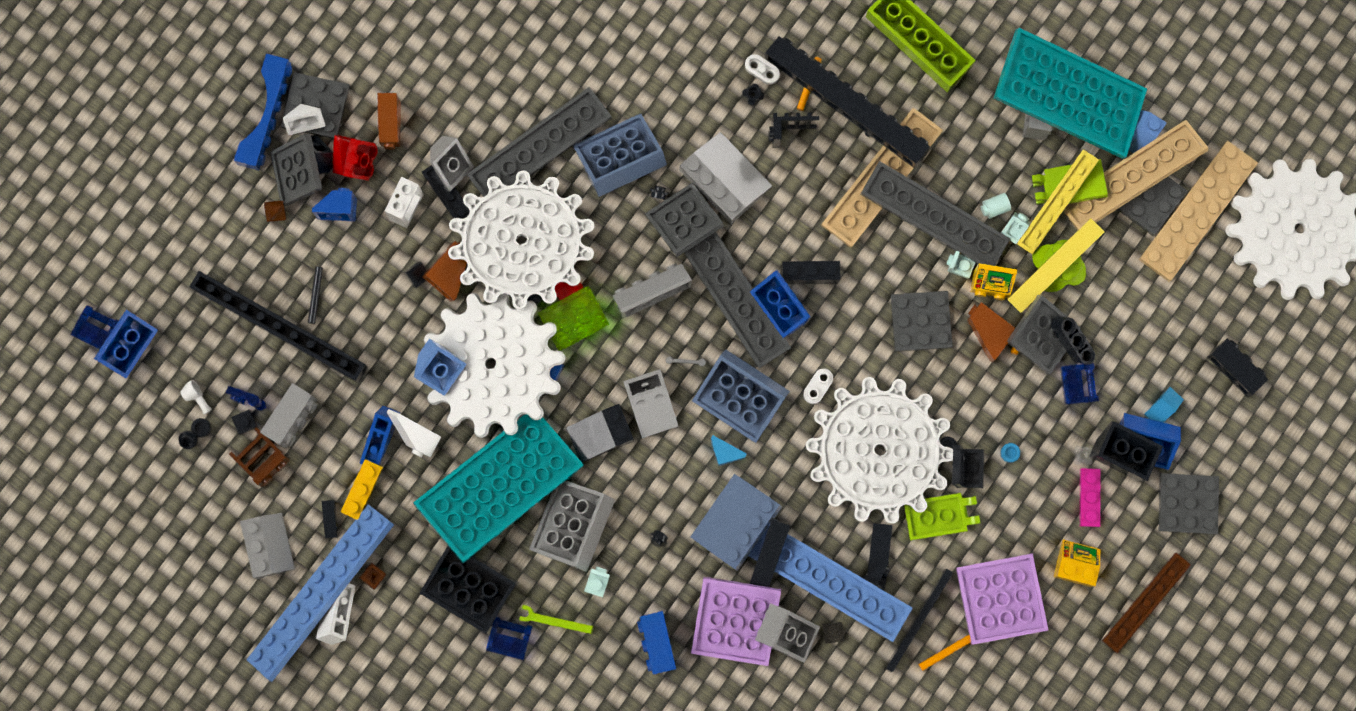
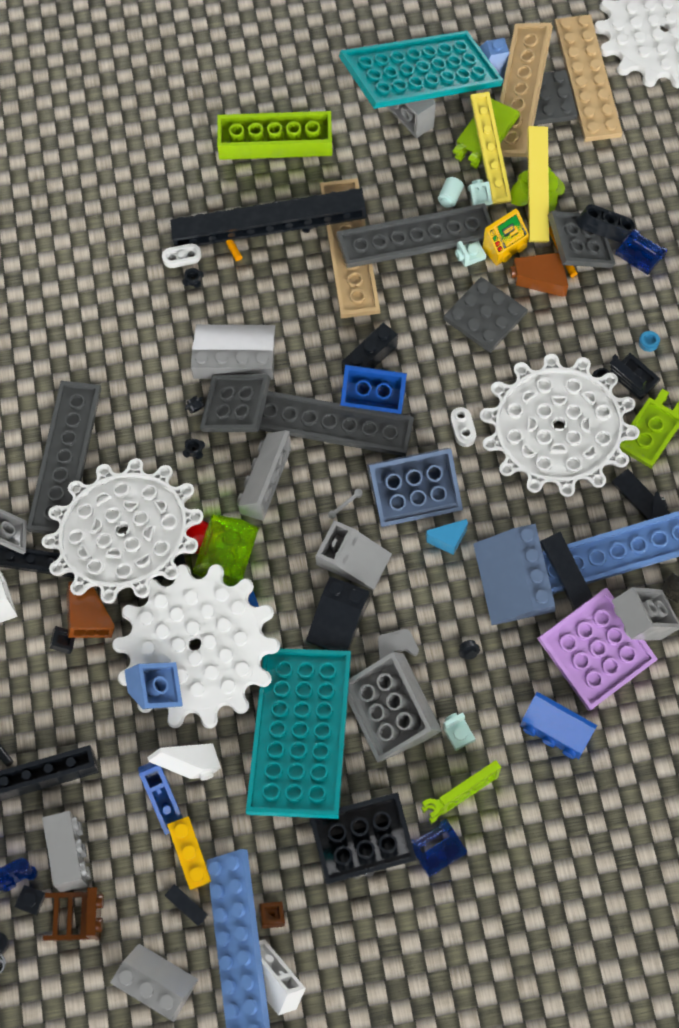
camera: 40 degrees left, 15 degrees down
sand blue slope [573,113,667,197] -> none
black plate [768,112,819,148] -> none
none -> black plate [183,439,205,459]
none -> light grey piece [378,629,419,660]

